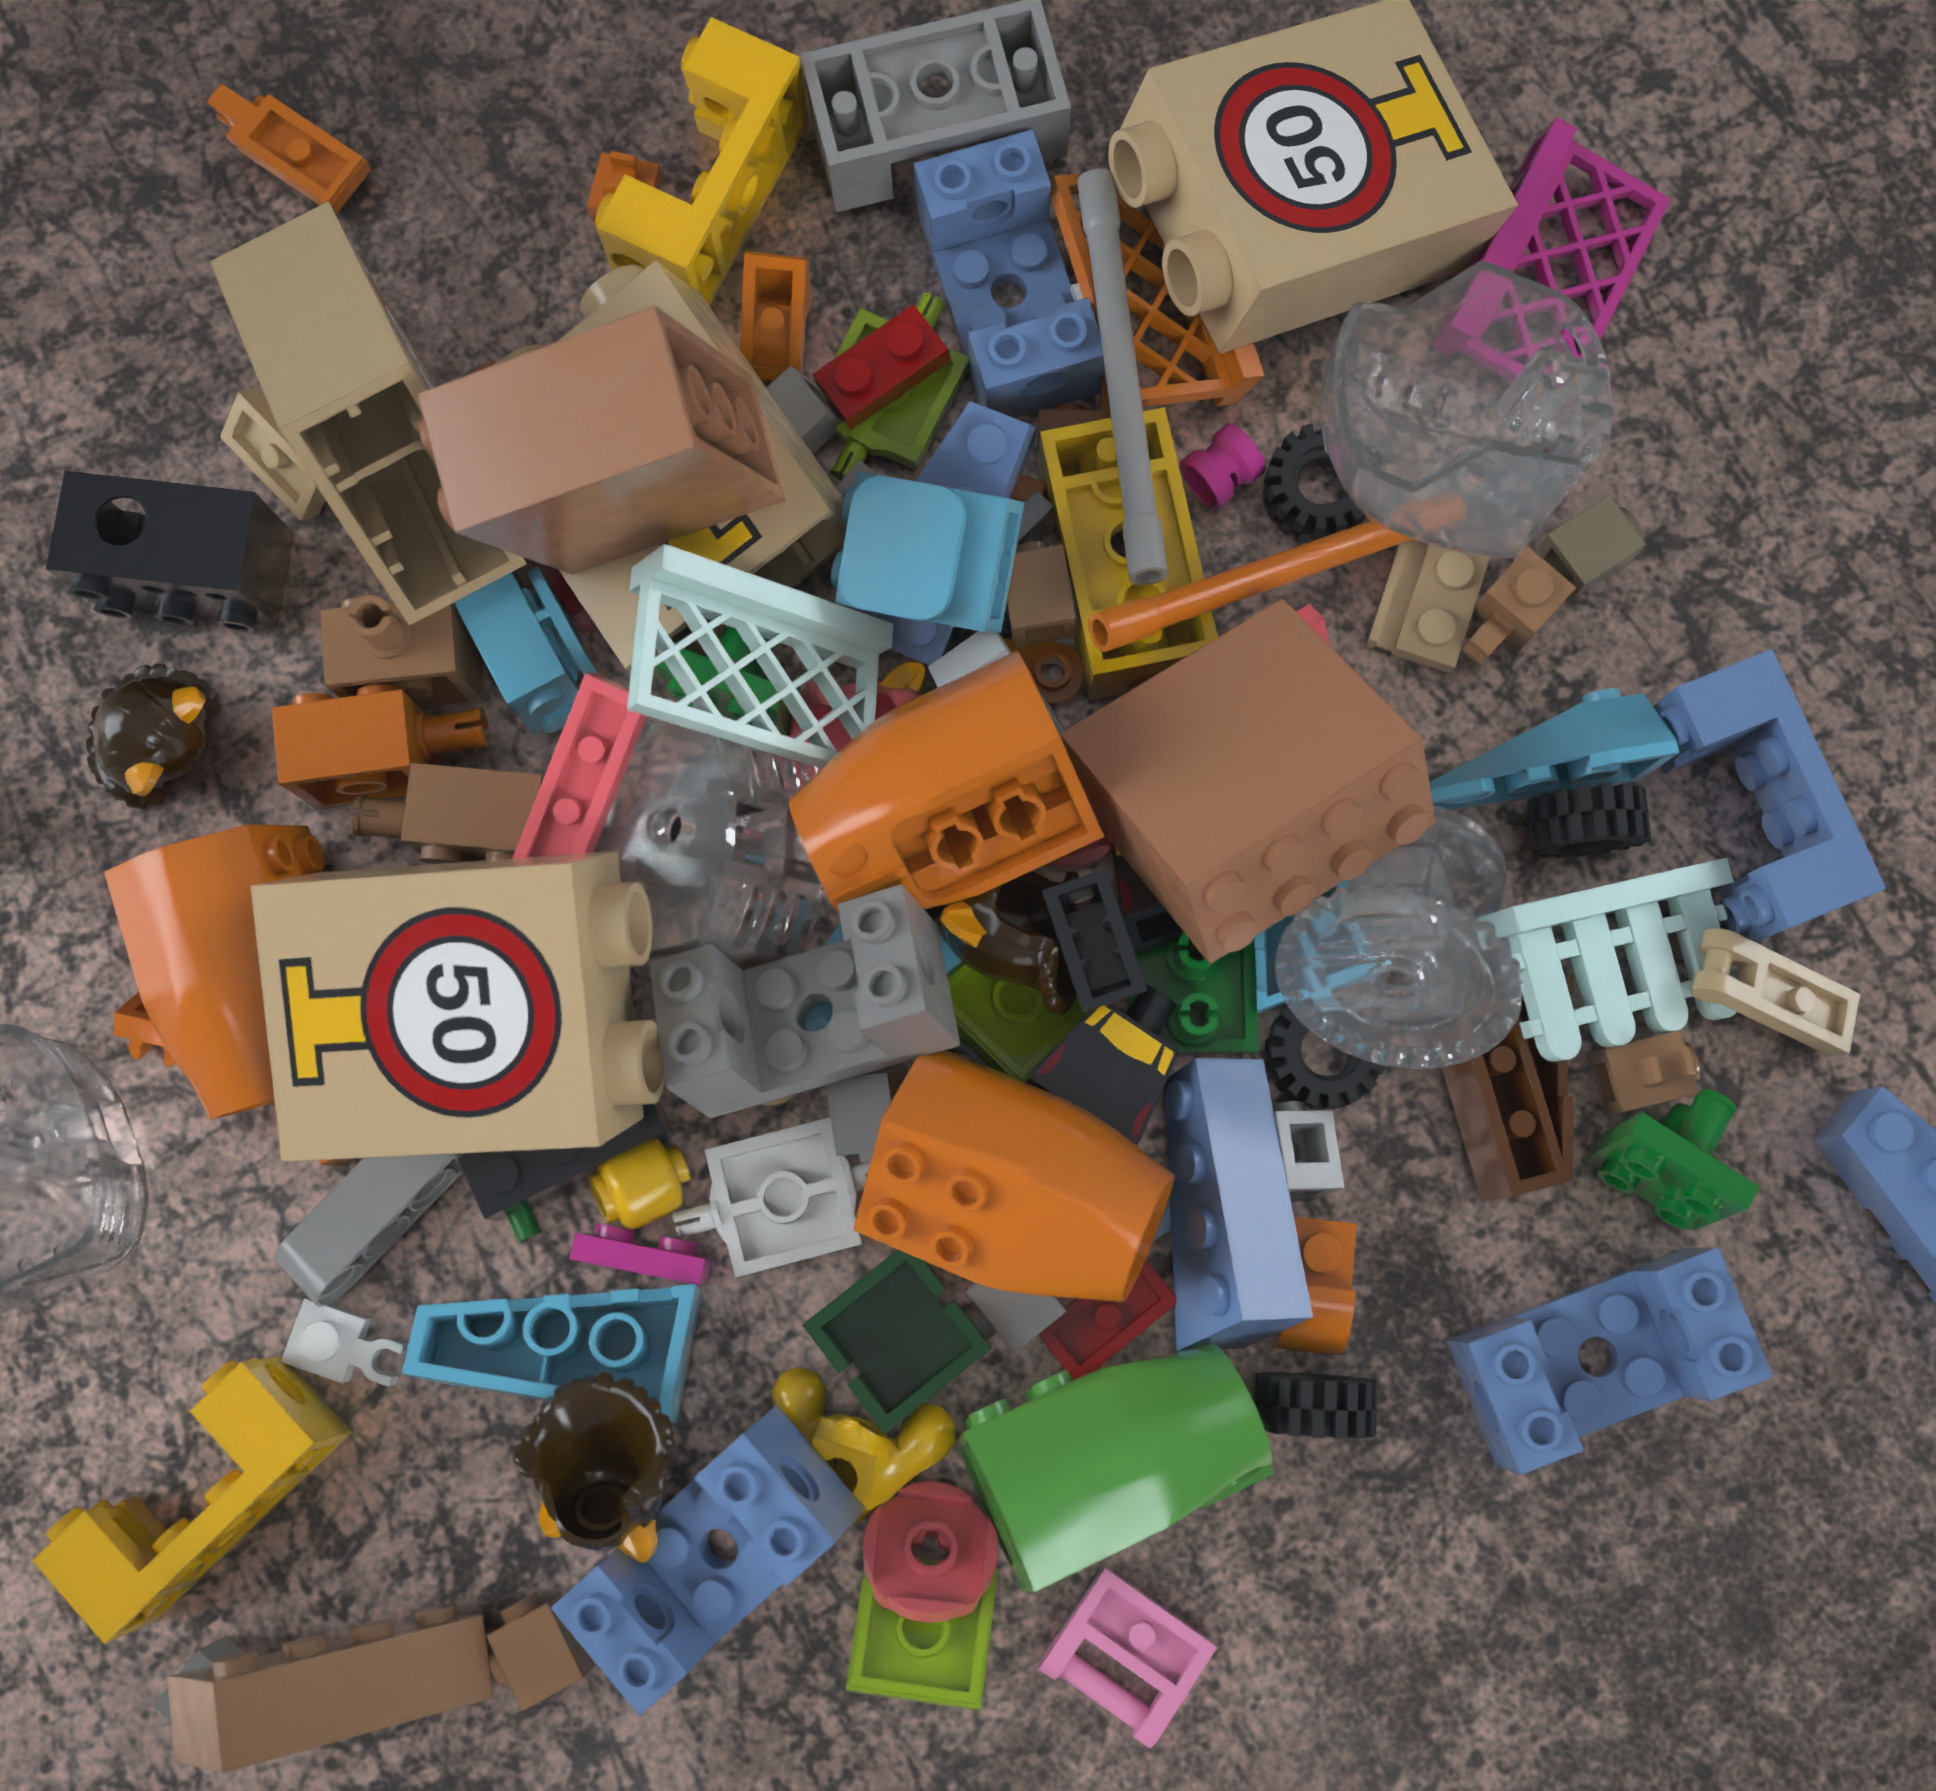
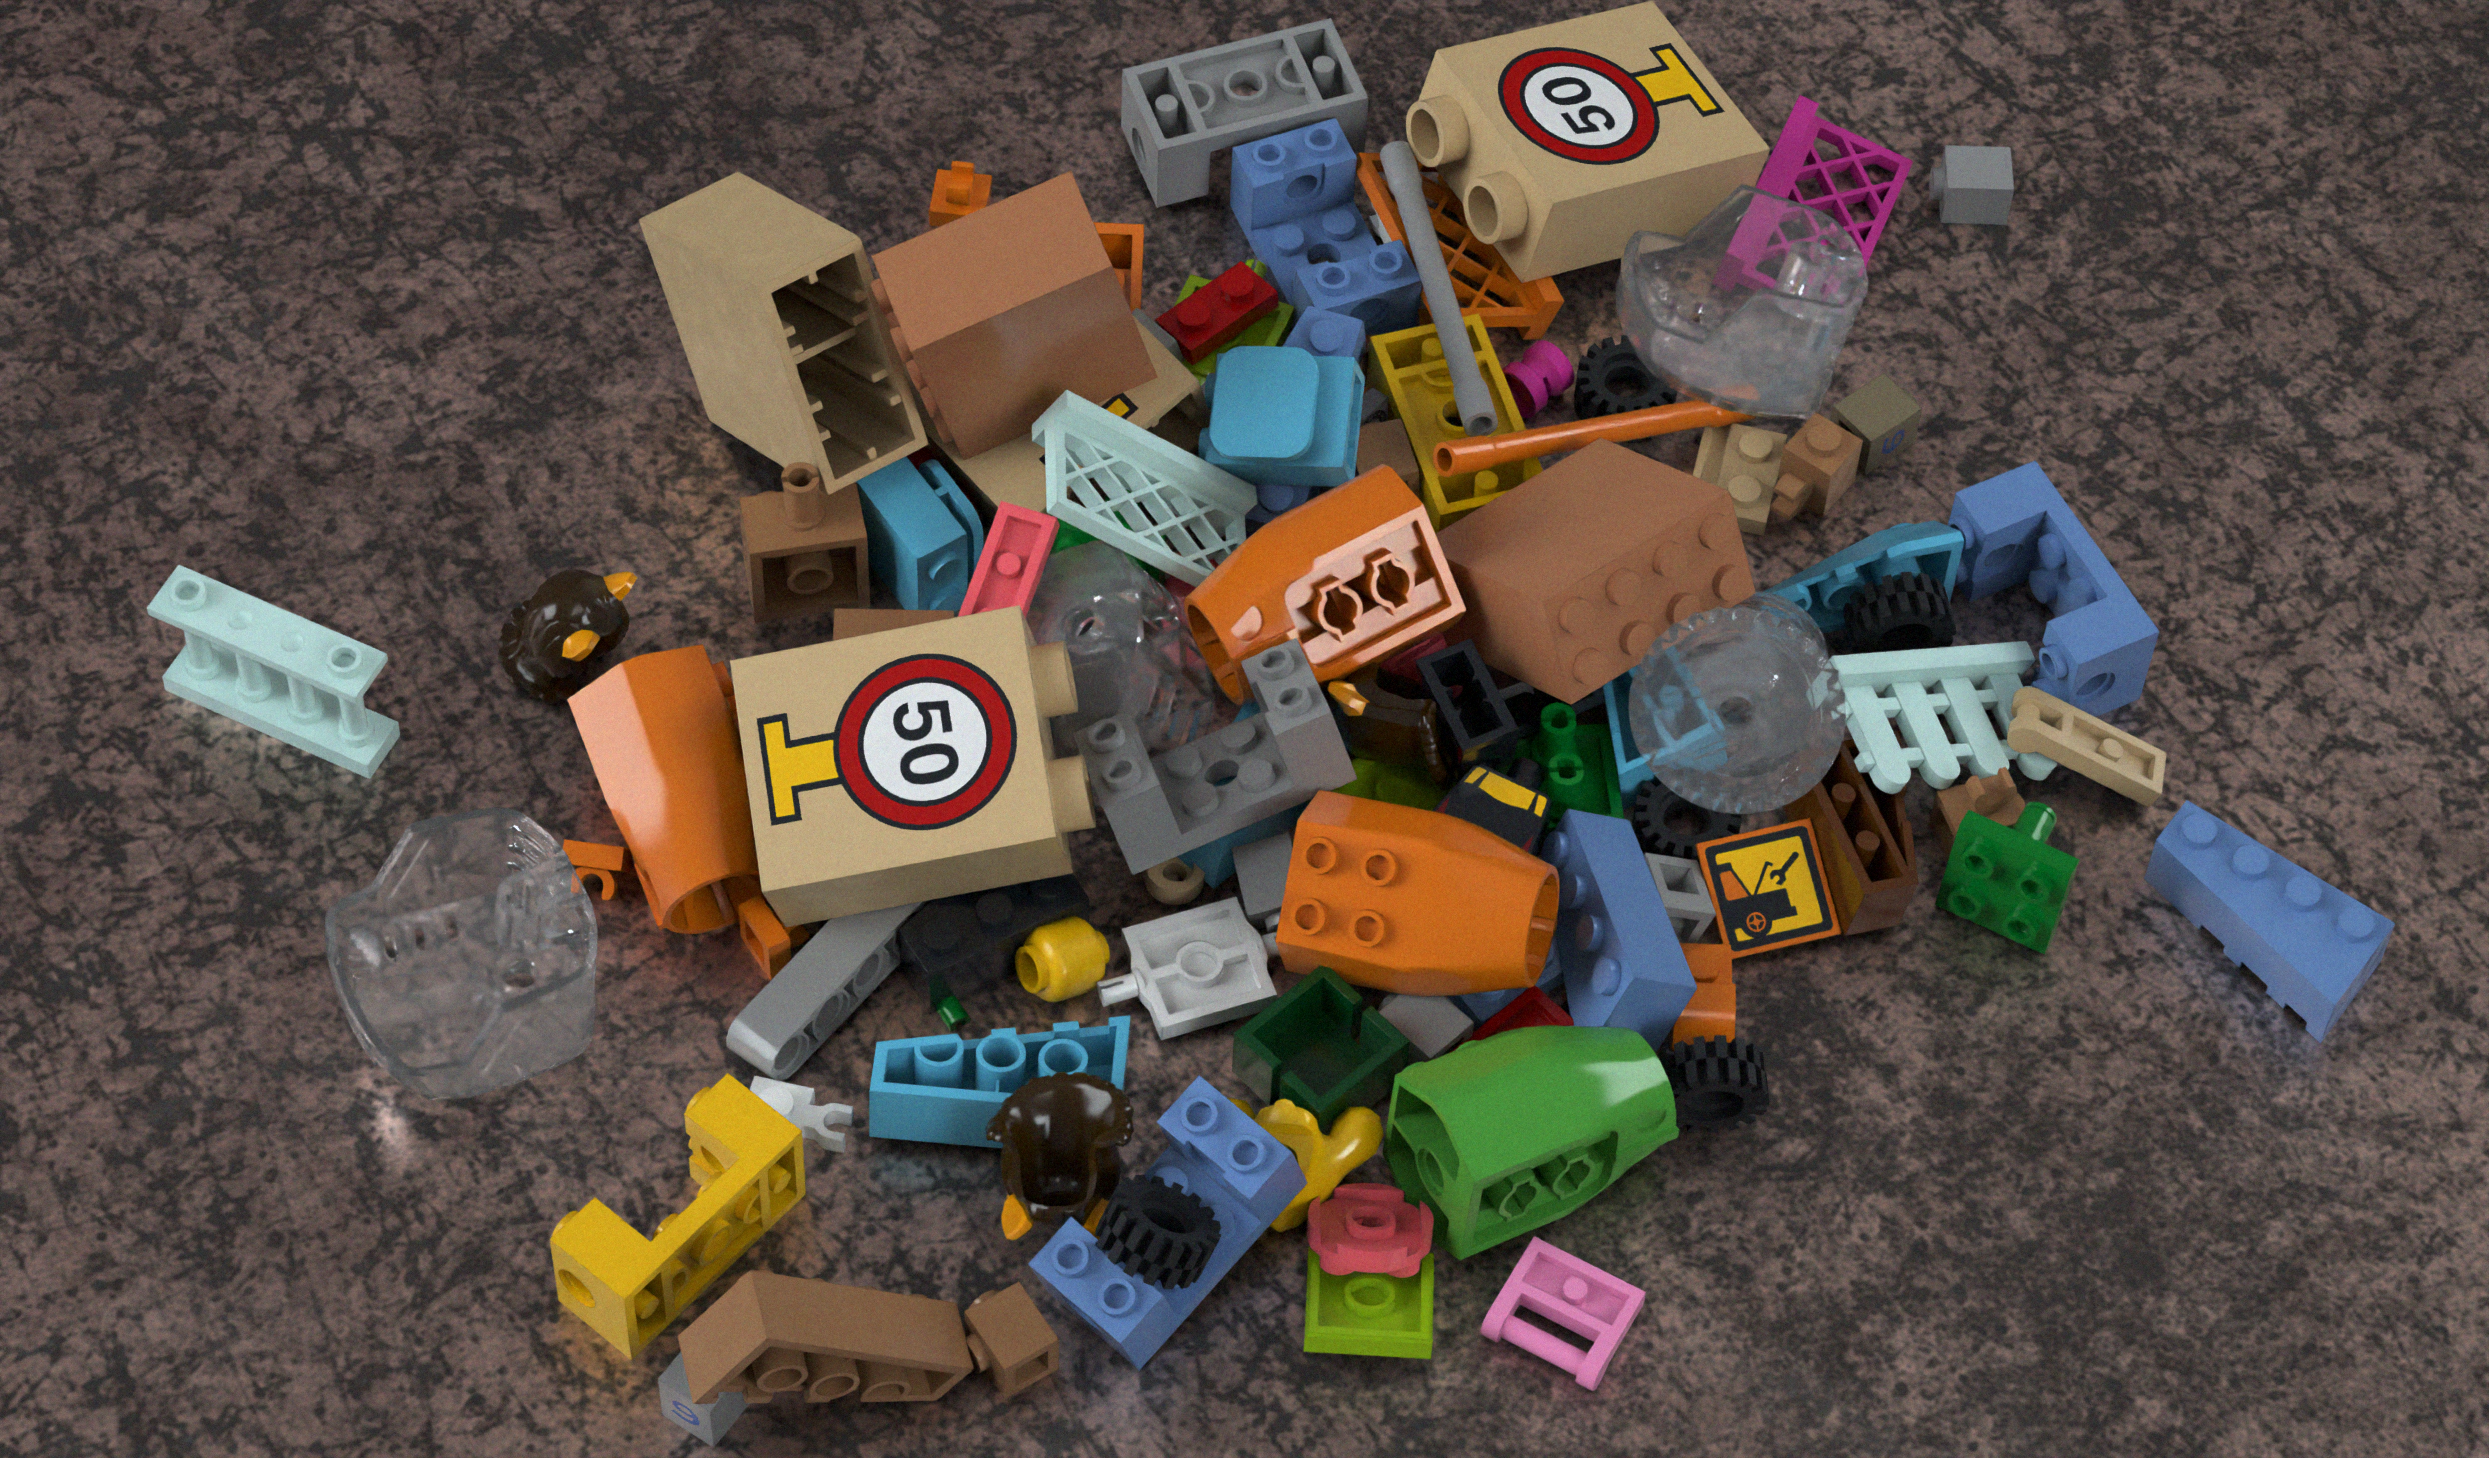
camera: 10 degrees left, 25 degrees down
black piece [46,471,294,633] -> none
orange hinge [207,83,371,214] -> none
tan plate [220,387,326,521] -> none
orange brick [271,684,490,810] -> none
dark pink plate [569,1223,712,1285] -> none
yellow plate [595,17,809,307] -> none
medium blue plate [1446,1247,1773,1475] -> none
none -> black tyre [1096,1174,1221,1289]
none -> piece [1695,818,1841,959]
none -> light grey brick [1929,145,2014,225]

